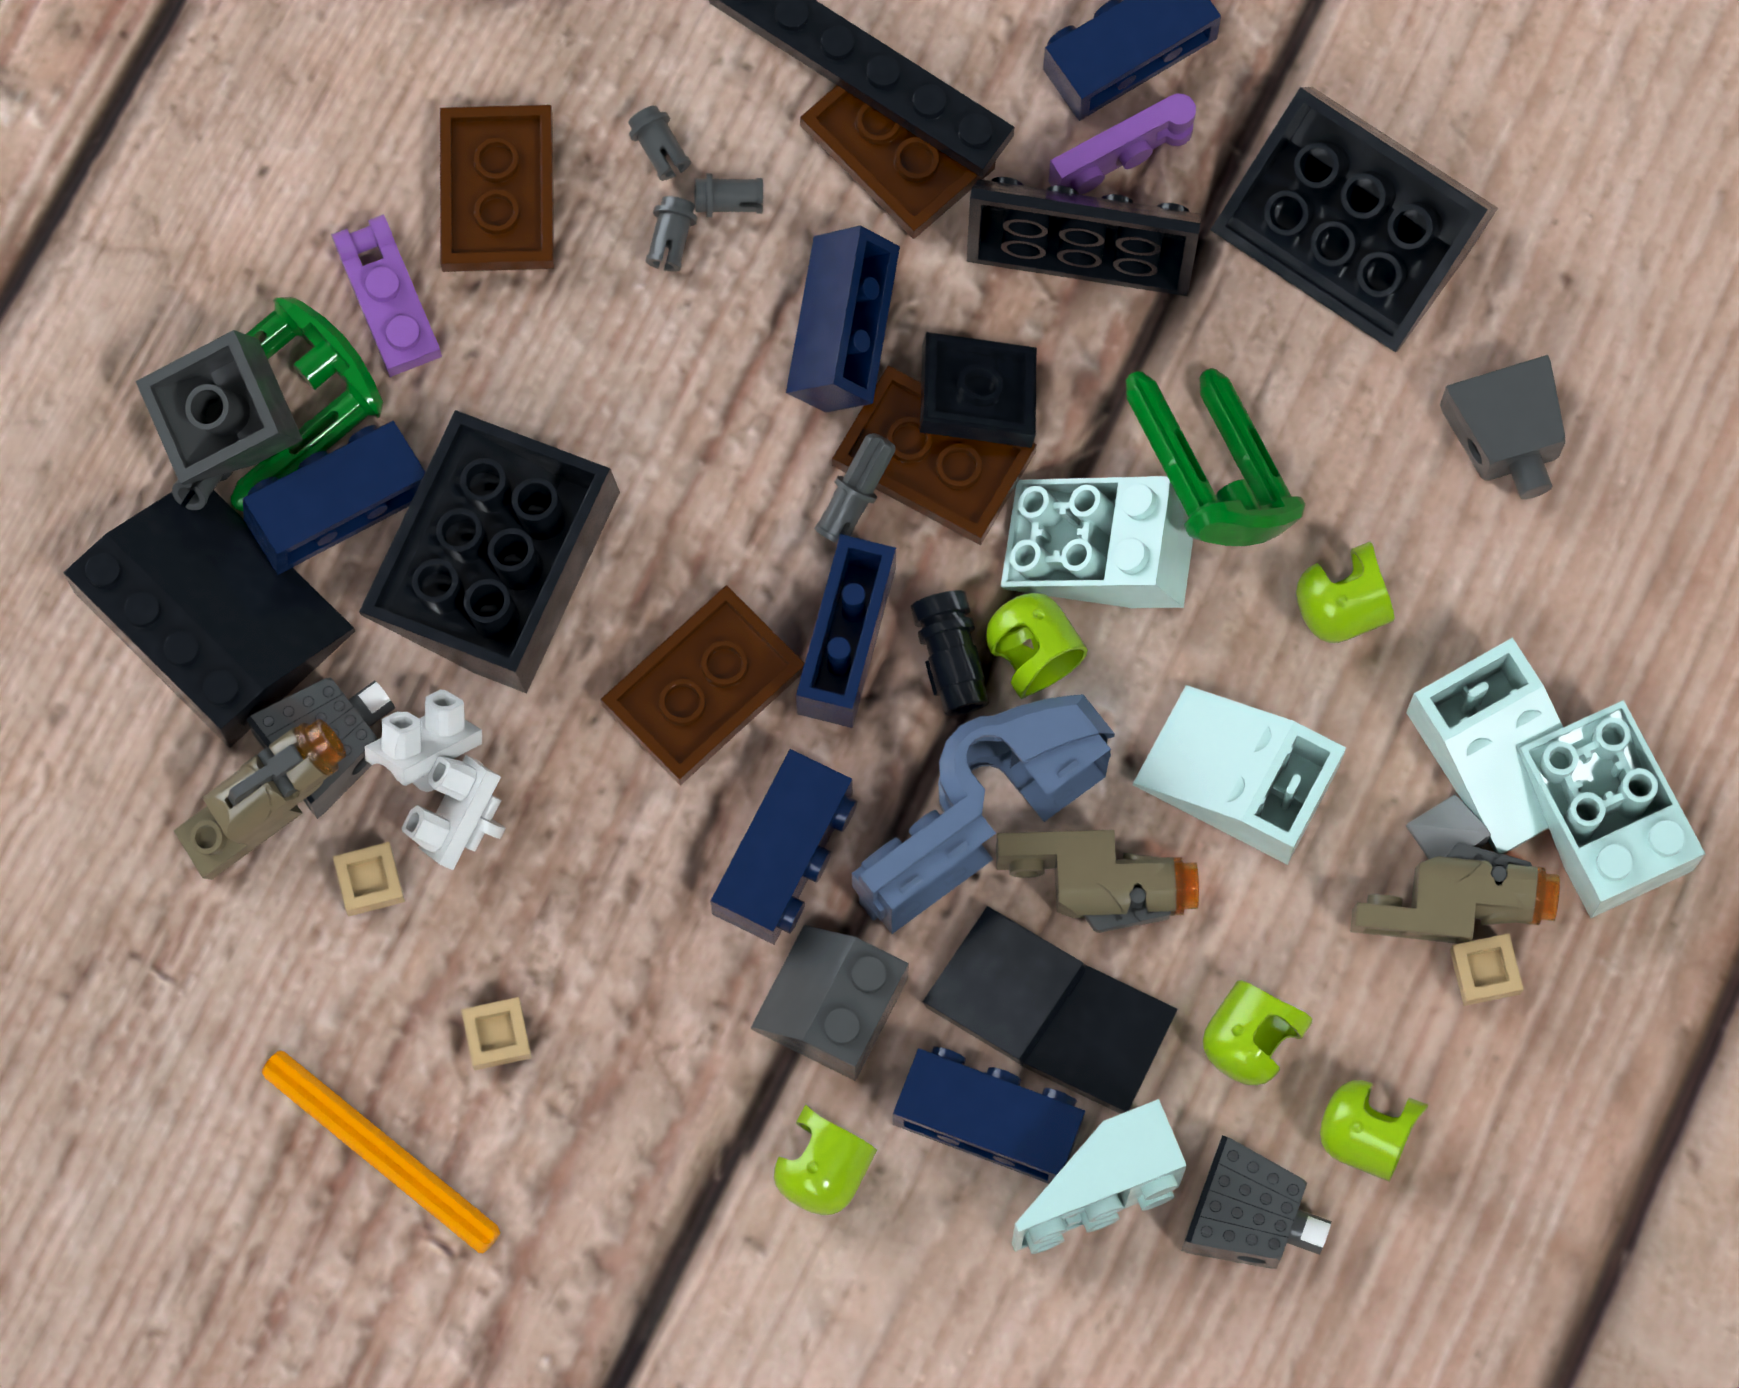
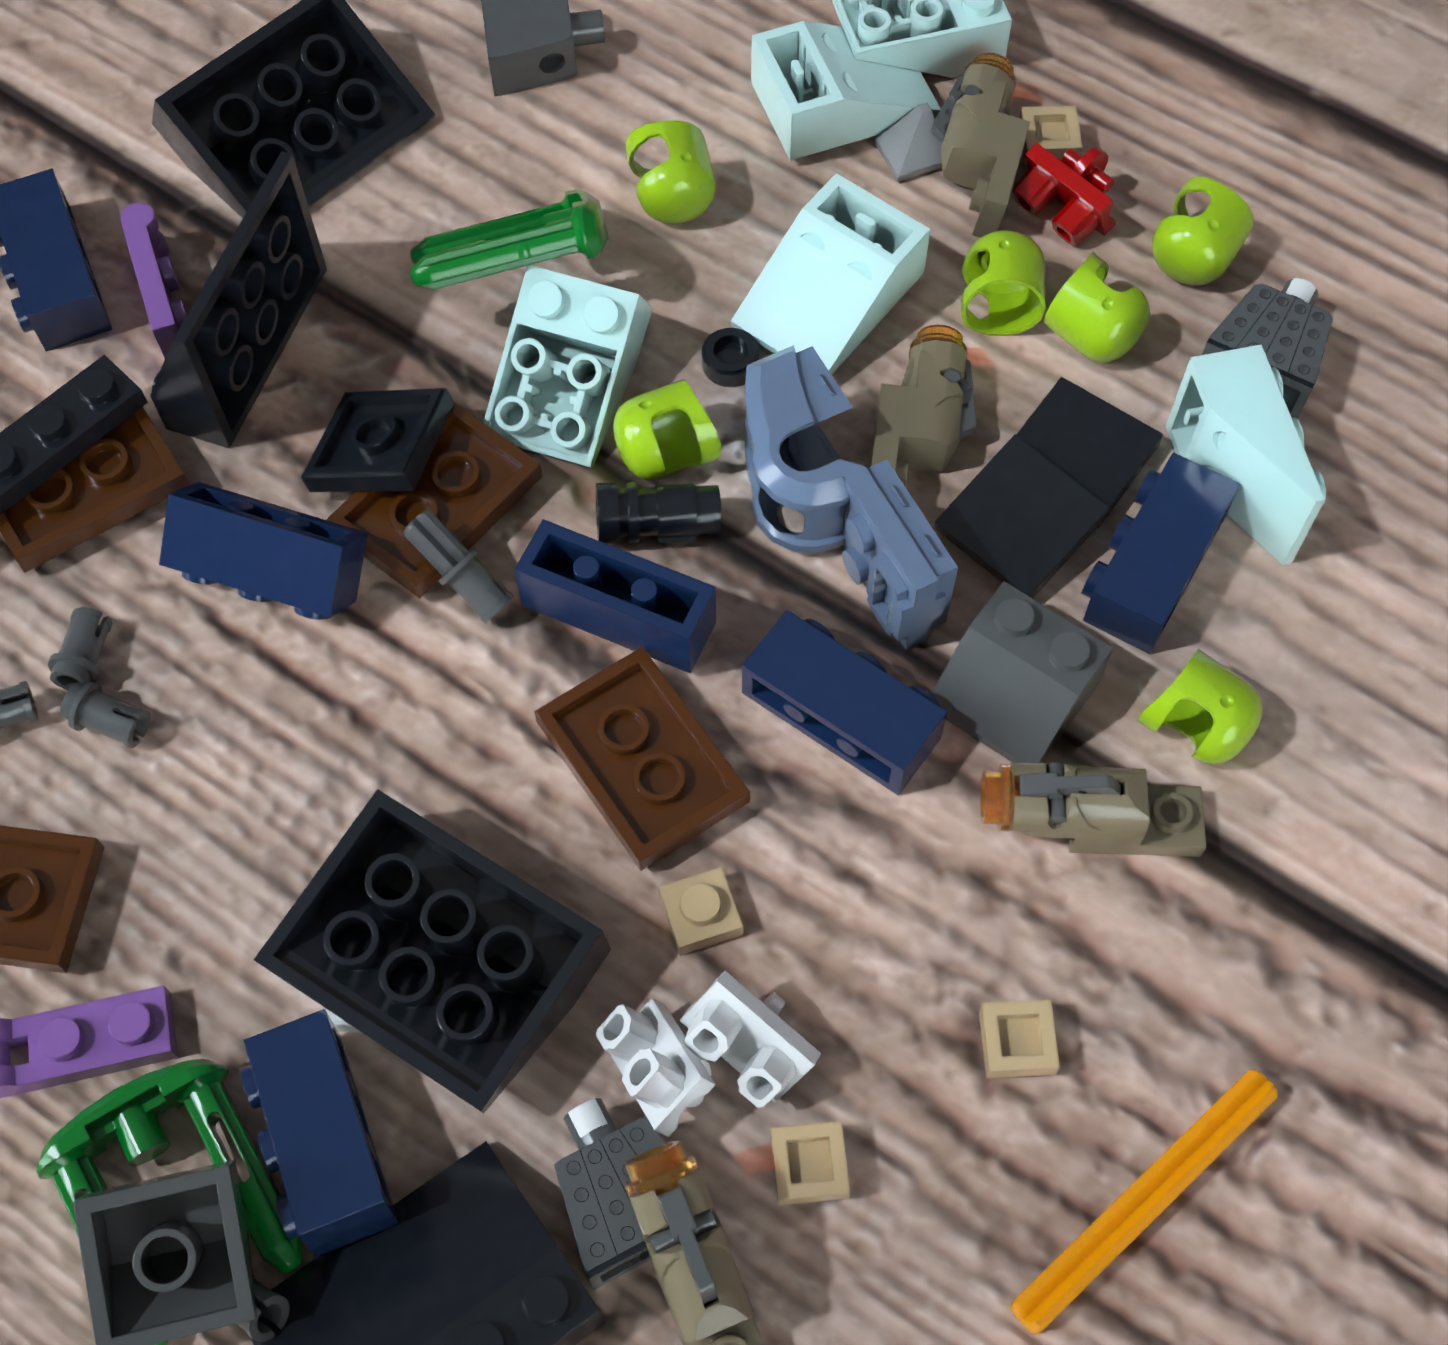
camera: 80 degrees left, 10 degrees down
none -> tan plate [658,867,743,956]
none -> black tile [702,328,760,387]
none -> lime helmet [961,230,1046,336]
none -> dark tan plate [980,763,1206,857]
none -> red hips [1013,142,1116,247]

